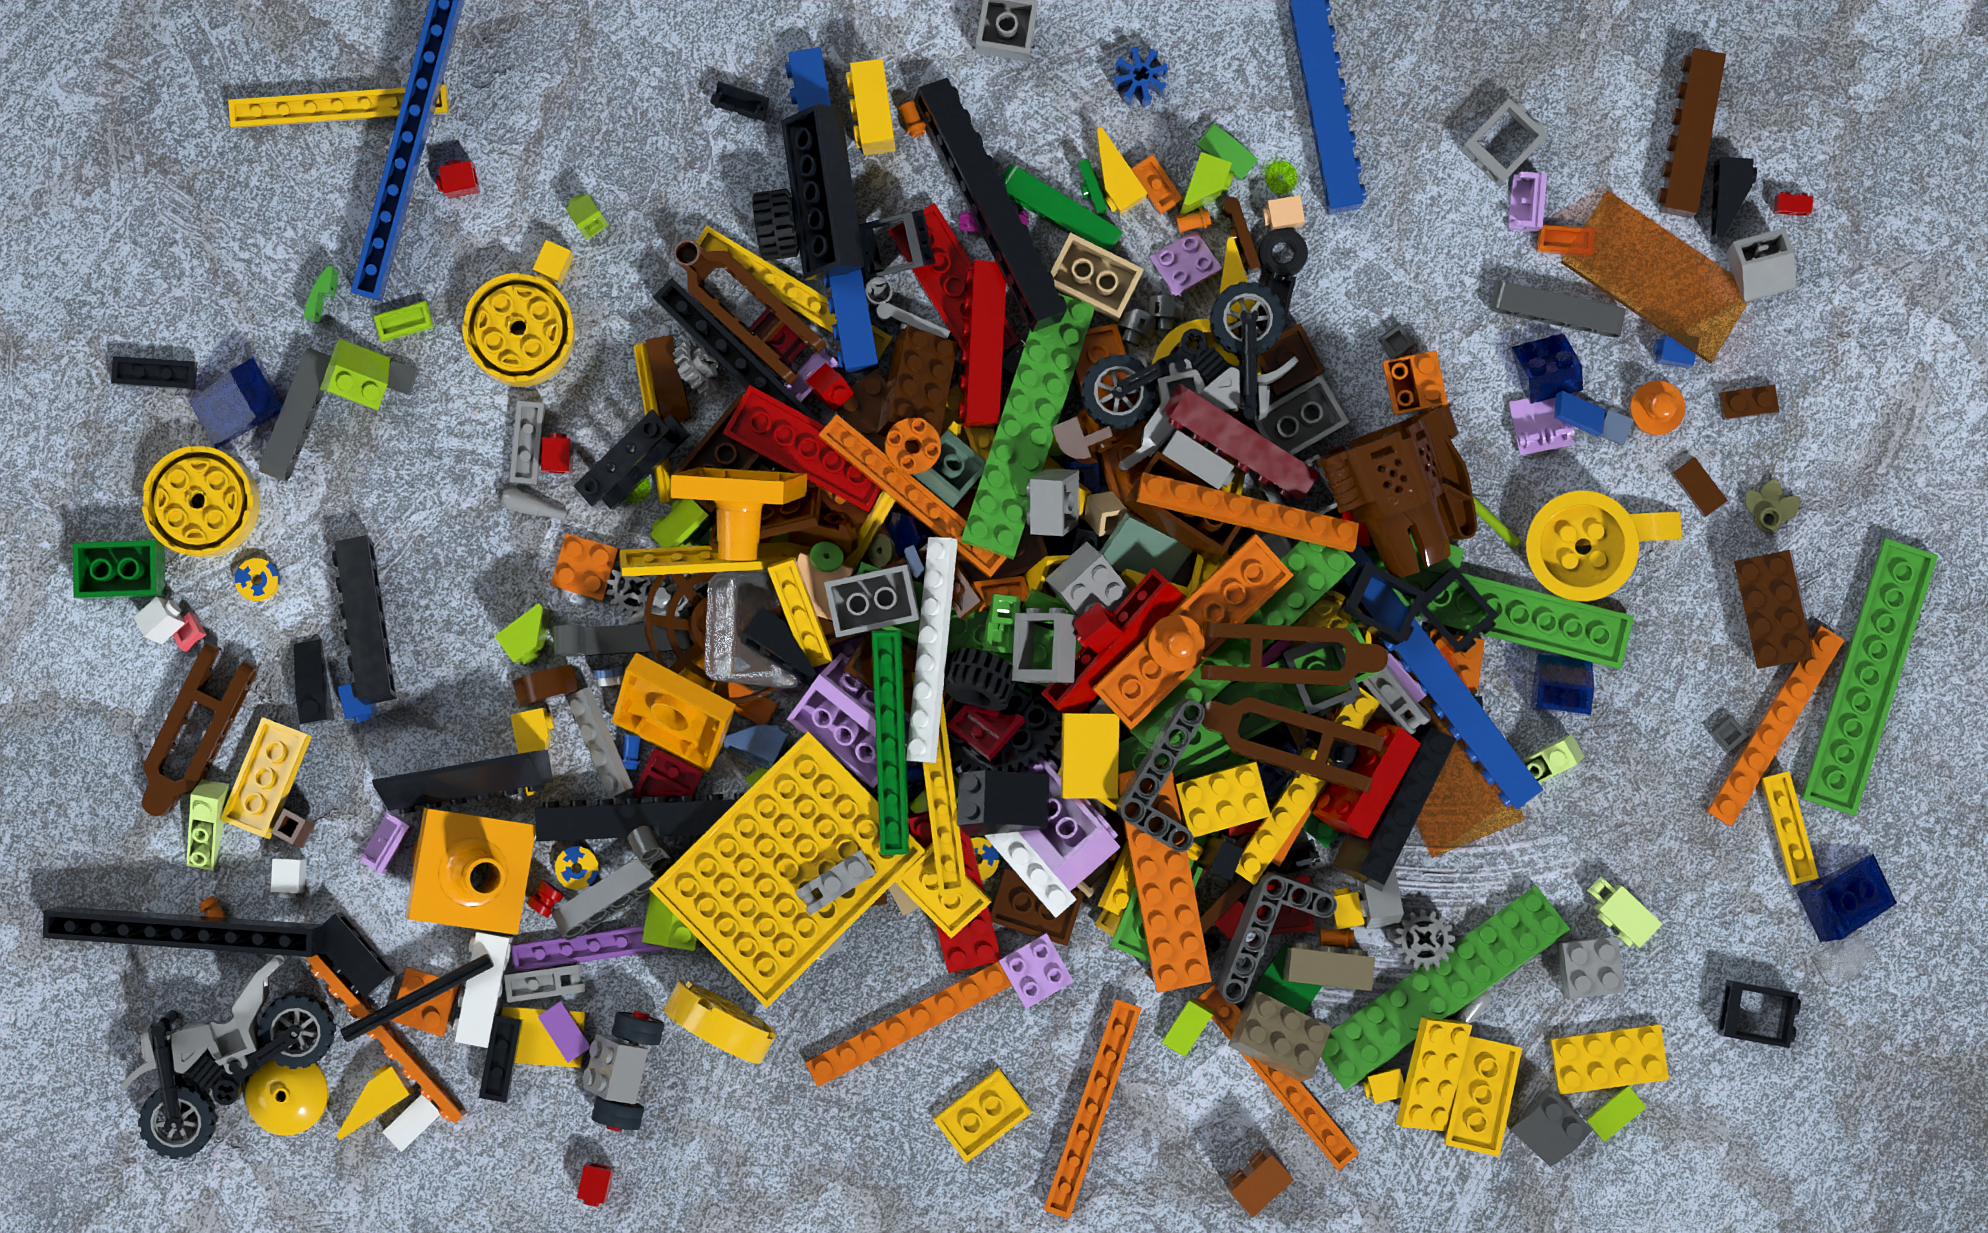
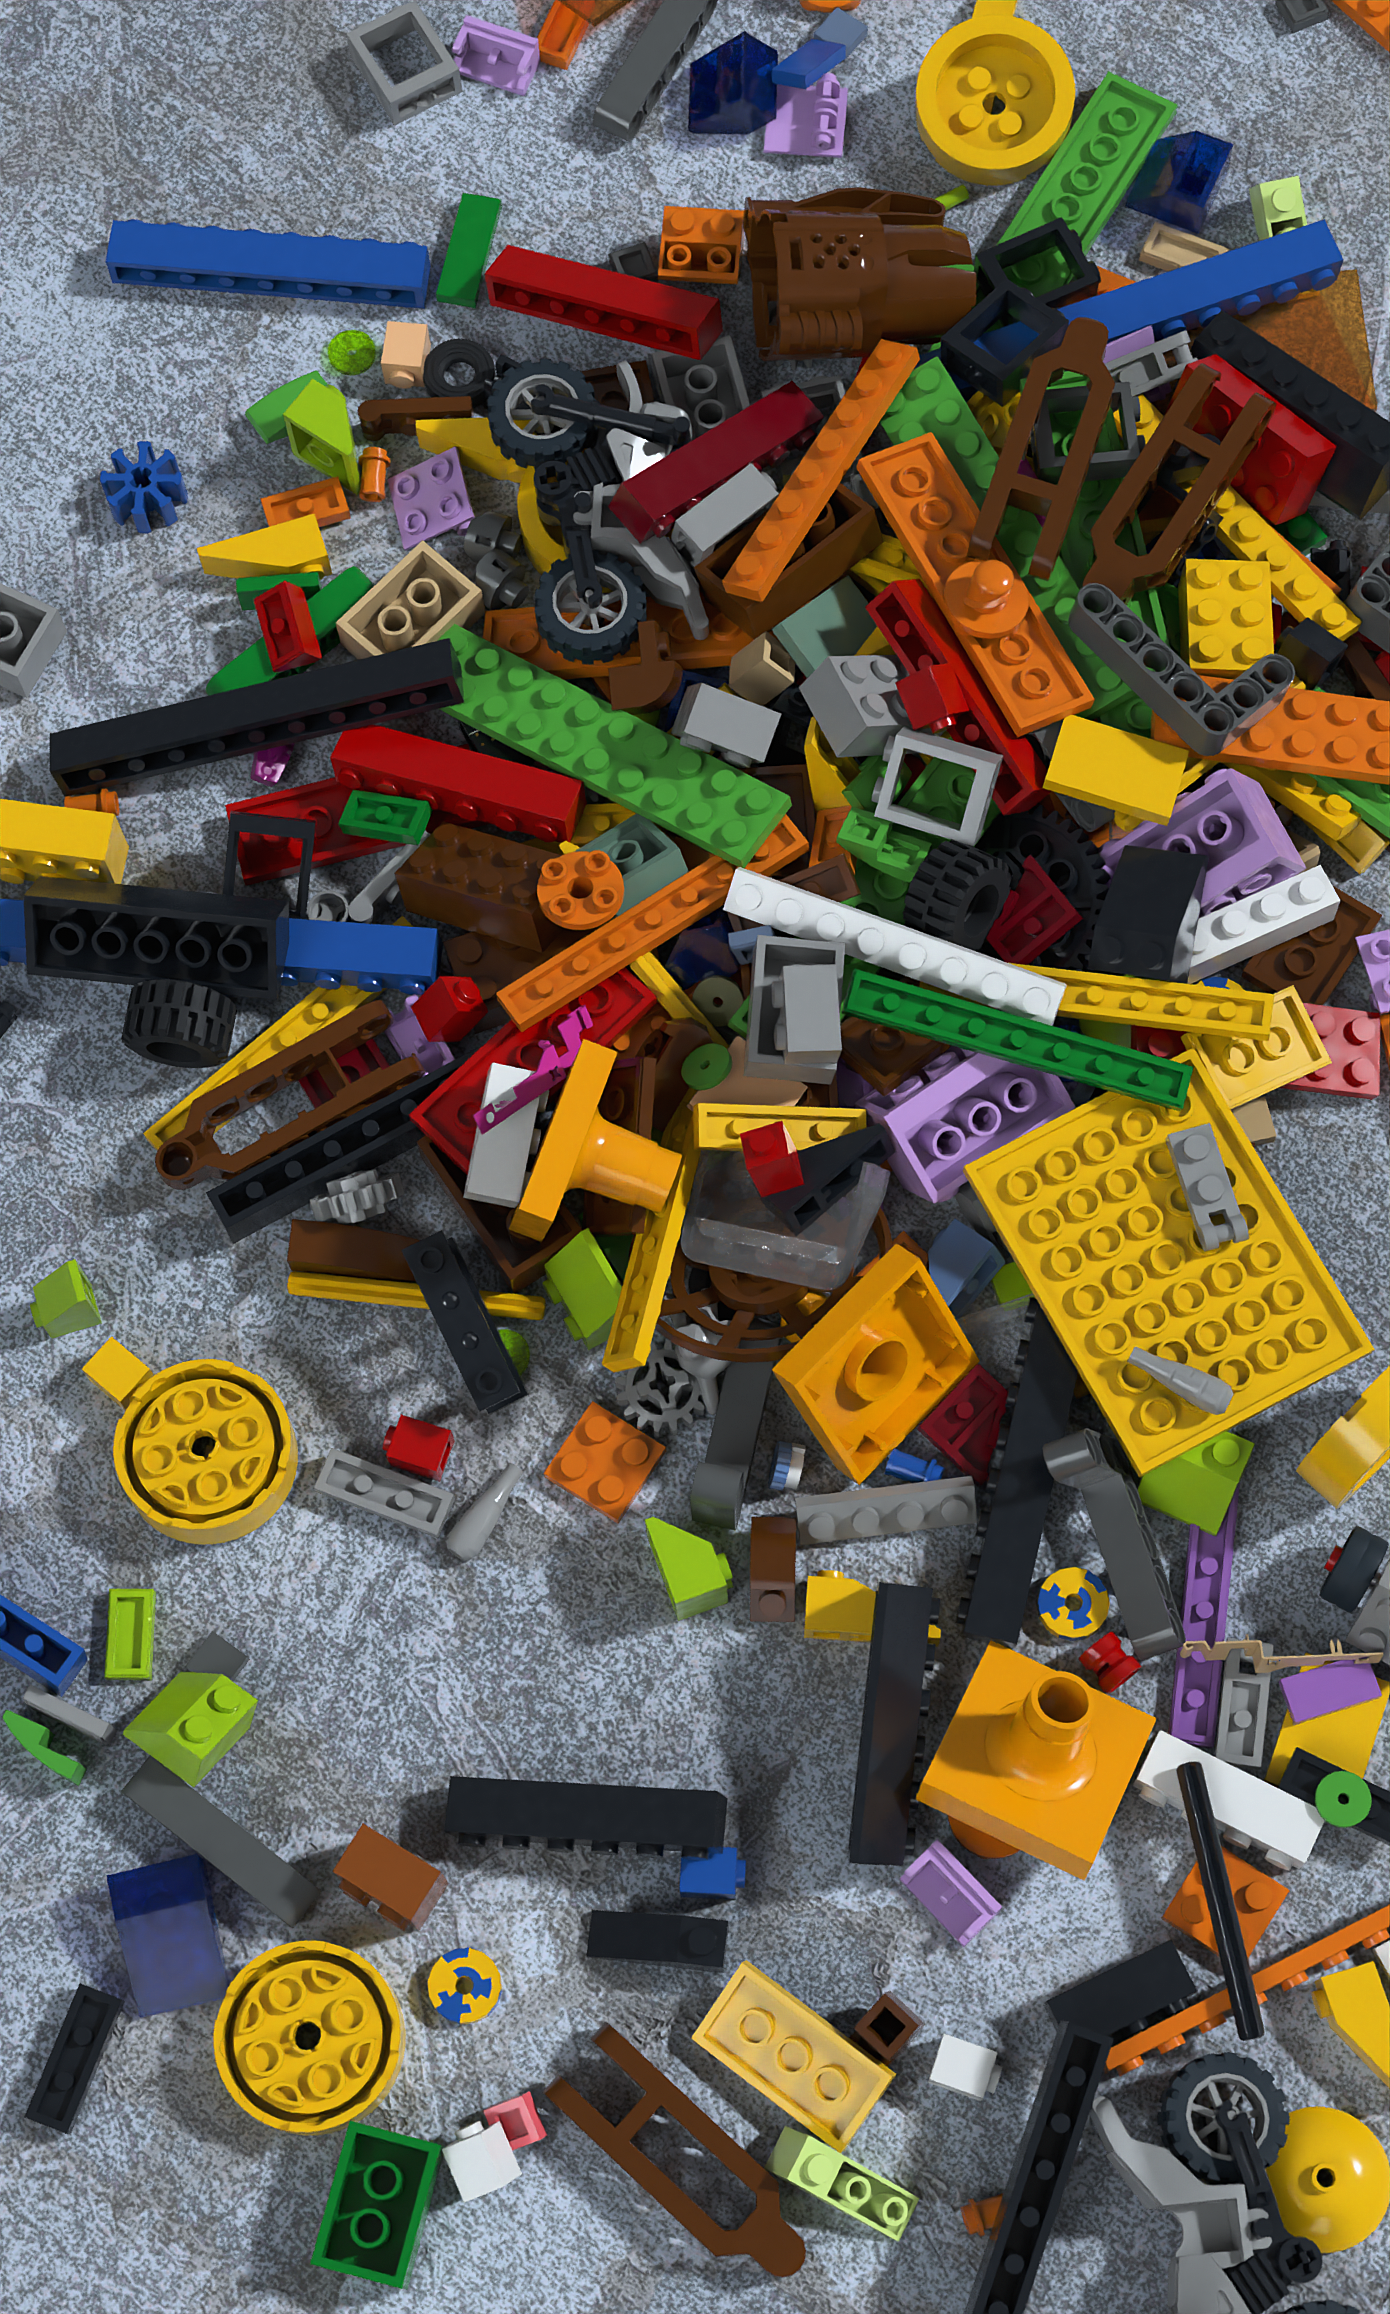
camera: 70 degrees left, 15 degrees down
none -> light grey tile [22,1685,117,1745]
none -> red slope [253,580,322,673]
none -> dark orange brick [333,1823,449,1932]
none -> green plate [338,790,433,846]
none -> green tile [436,193,502,308]
none -> white brick [463,1063,549,1208]
none -> dark pink piece [473,1005,593,1135]
none -> red brick [484,245,723,361]
none -> red brick [740,1121,804,1197]
none -> light grey brick [772,964,842,1064]
none -> light grey piece [1127,1346,1234,1415]
none -> tan tile [1139,222,1229,272]
none -> tan piece [1180,1634,1384,1673]
none -> bright green wheel [1315,1771,1371,1828]

